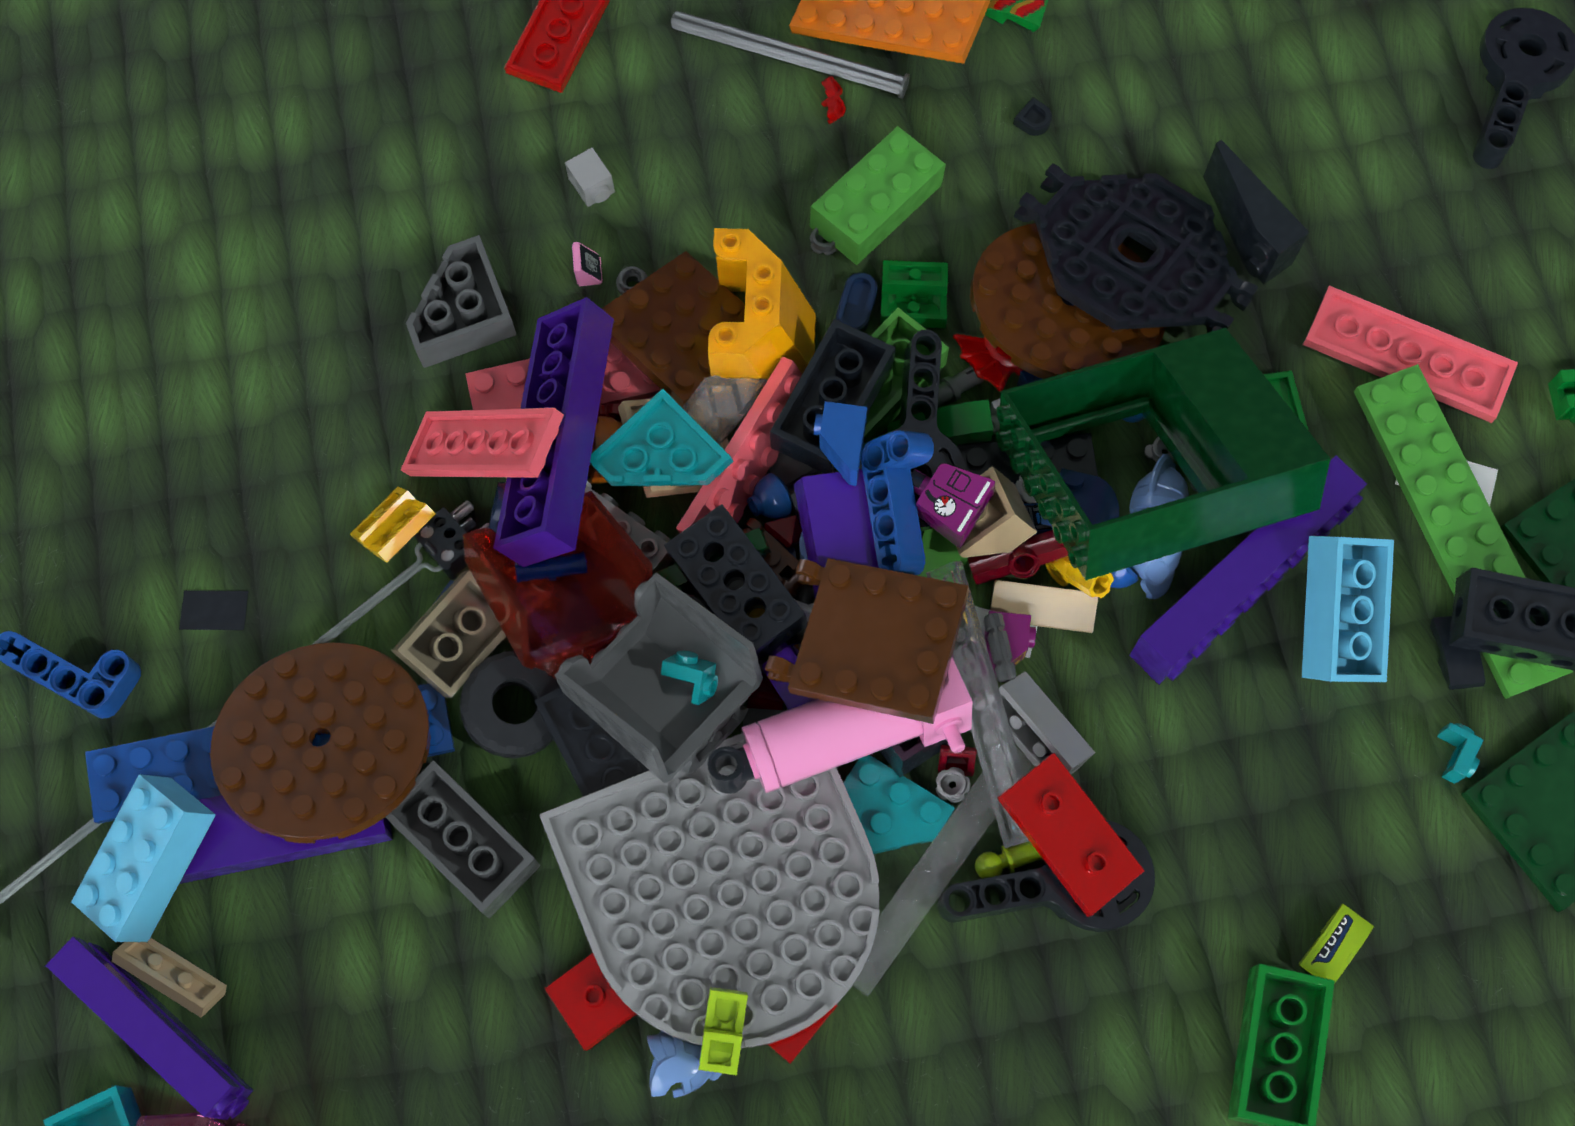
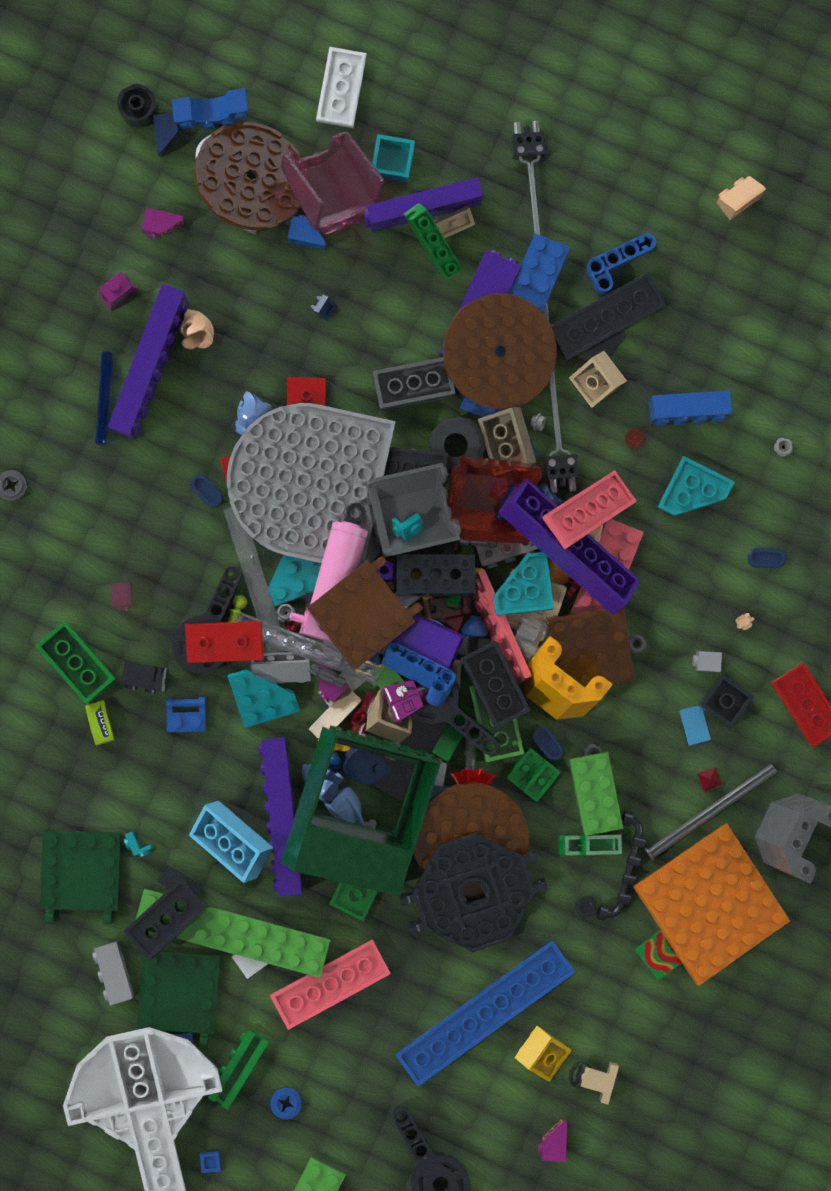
camera: 120 degrees right, 15 degrees up
medium azure brick [71,774,216,942] -> none
yellow slope [350,487,436,562] -> none
dark grey brick [406,235,517,368] -> none
slope [572,242,602,286] -> none
lime slope [699,987,748,1075] -> none
blue slope [814,401,867,486] -> none
red piece [821,76,846,124] -> none
black slope [1203,139,1309,285] -> none
none -> clear pink brick [111,582,133,611]
none -> black hinge [121,661,169,694]
none -> blue plate [166,697,206,732]
none -> dark blue tile [191,475,223,508]
none -> teal plate [228,669,300,728]
none -> dark blue tile [311,294,337,321]
none -> blue plate [395,940,575,1087]
none -> green brick [403,203,463,280]
none -> yellow slope [514,1026,572,1082]
none -> light grey plate [530,413,546,432]
none -> black plate [551,272,666,361]
none -> green slope [559,835,622,855]
none -> tan slope [569,351,627,408]
none -> black bar [596,810,646,921]
none -> clear red tile [625,429,644,449]
none -> blue brick [649,391,732,427]
none -> teal plate [657,456,735,516]
none -> dark azure sticker [679,706,711,745]
none -> black brick [697,674,754,728]
none -> dark red slope [697,767,722,792]
none -> light nougat plate [735,613,754,630]
none -> dark blue tile [747,548,786,568]
none -> light grey plate [774,438,793,456]

